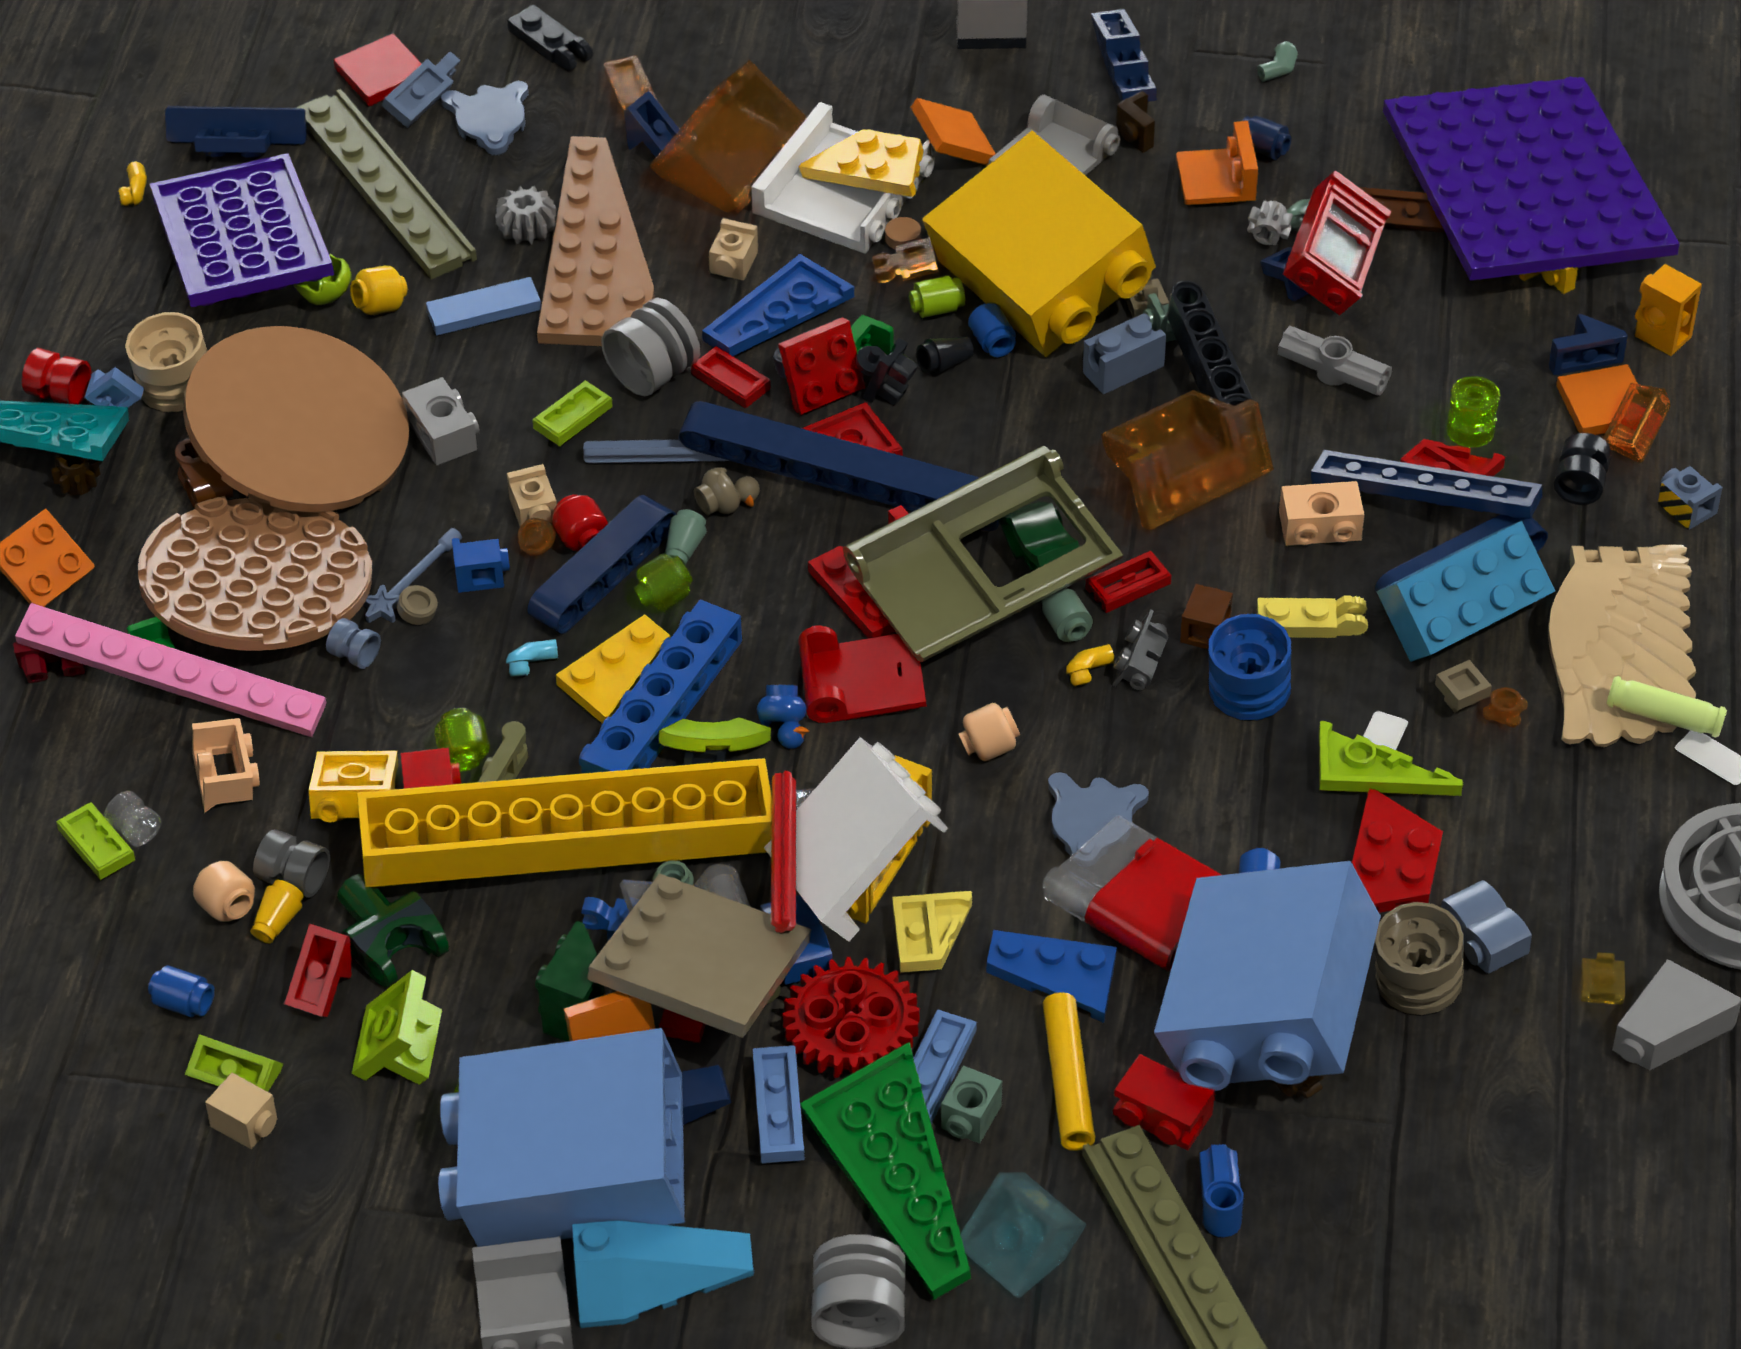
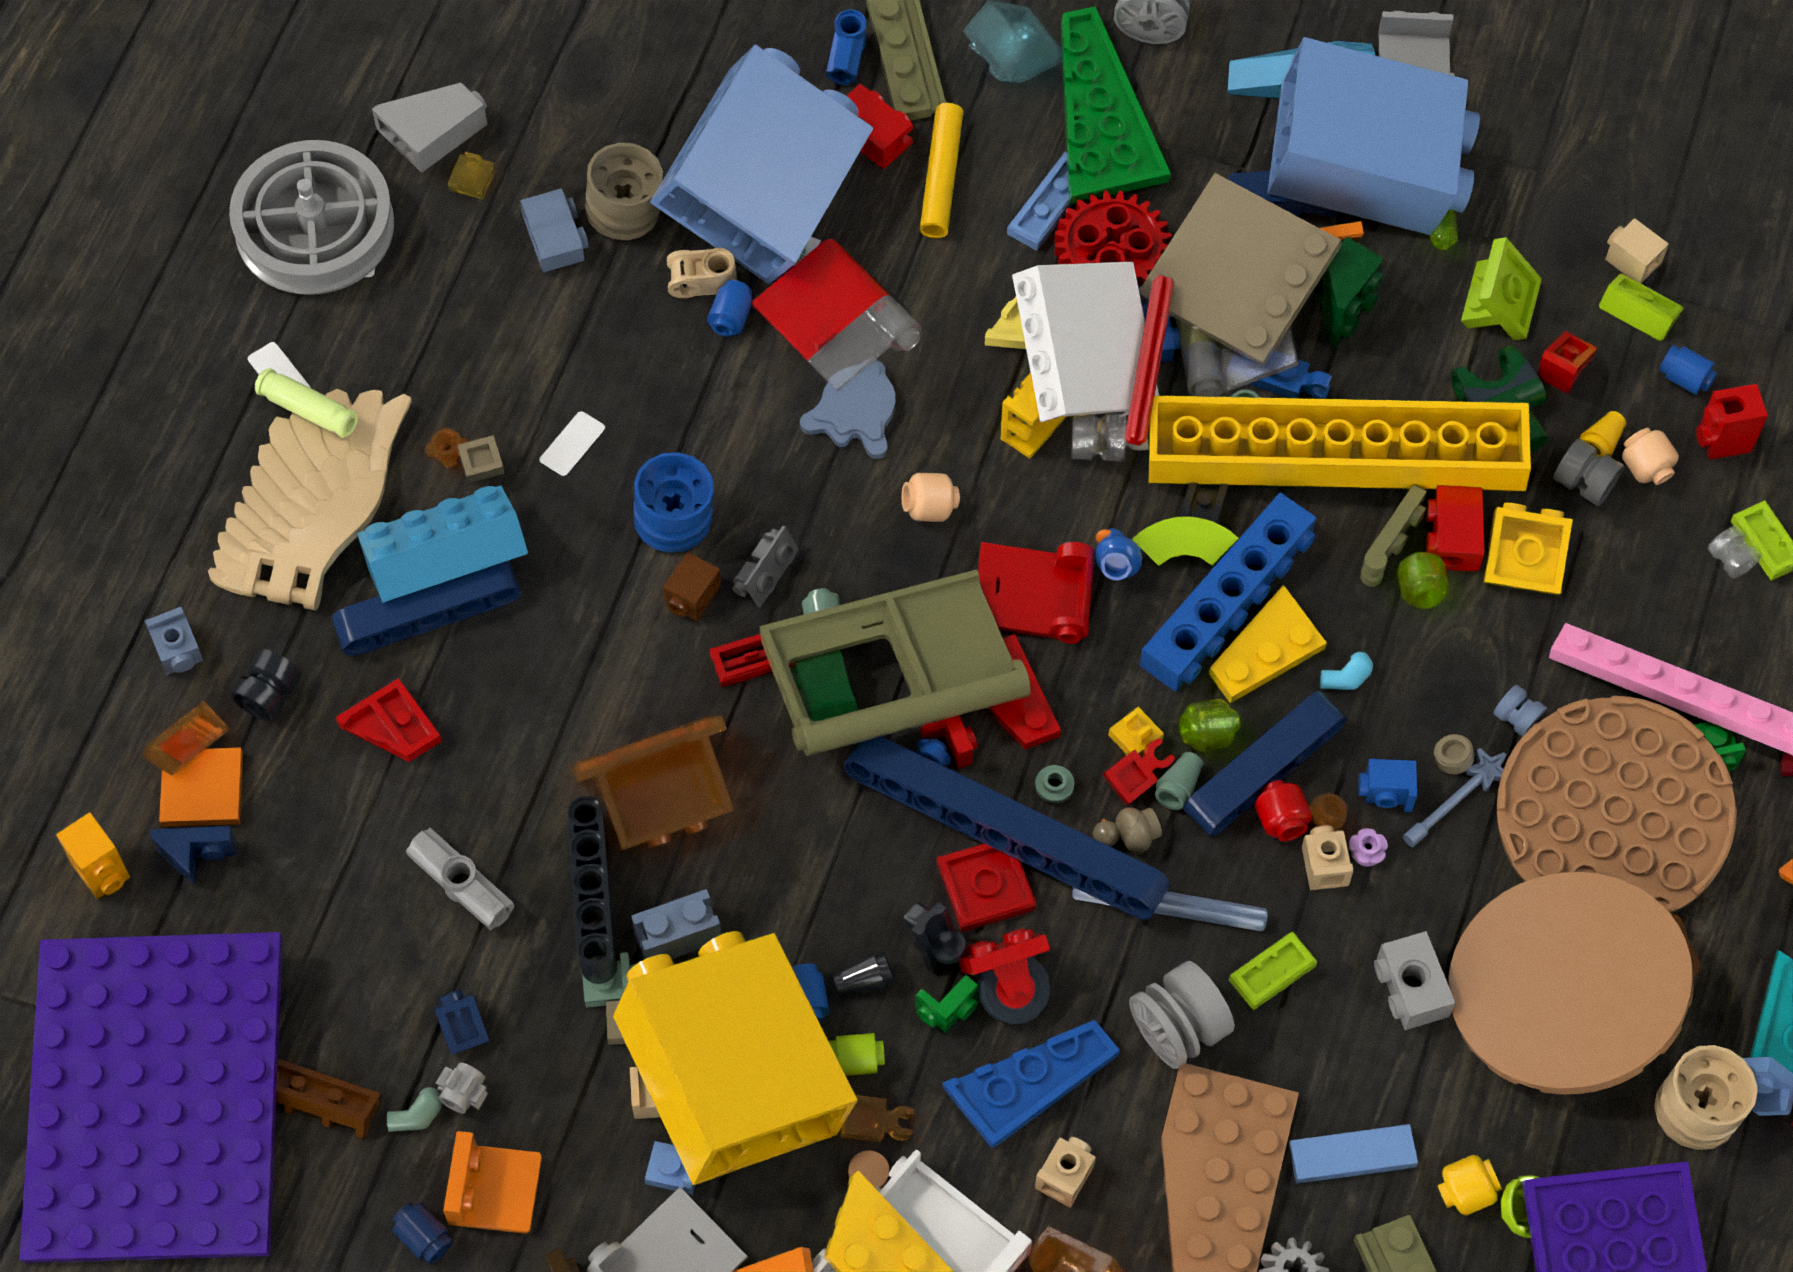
camera: 170 degrees left, 15 degrees up
light nougat window [192,718,260,812] -> none
red tile [691,346,771,408] -> none
medium blue plate [753,1045,804,1163] -> none
sand green brick [941,1065,1002,1144] -> none
blue wing [986,930,1117,1023] -> none
yellow arm [1066,644,1114,686] -> none
light yellow hinge [1257,596,1368,638] -> none
light nougat brick [1279,481,1364,546] -> none
red door [1283,170,1391,316] -> none
dark blue plate [1311,450,1542,519] -> none
lime wing [1319,721,1463,796] -> none
red wing [1352,788,1443,913] -> none
clear neon green wheel [1446,376,1500,447] -> none
none -> sand green plate [1035,765,1074,803]
none -> red plate [1102,739,1175,805]
none -> yellow tile [1108,707,1164,756]
none -> lavender plate [1349,828,1388,866]
none -> red brick [1696,384,1768,460]

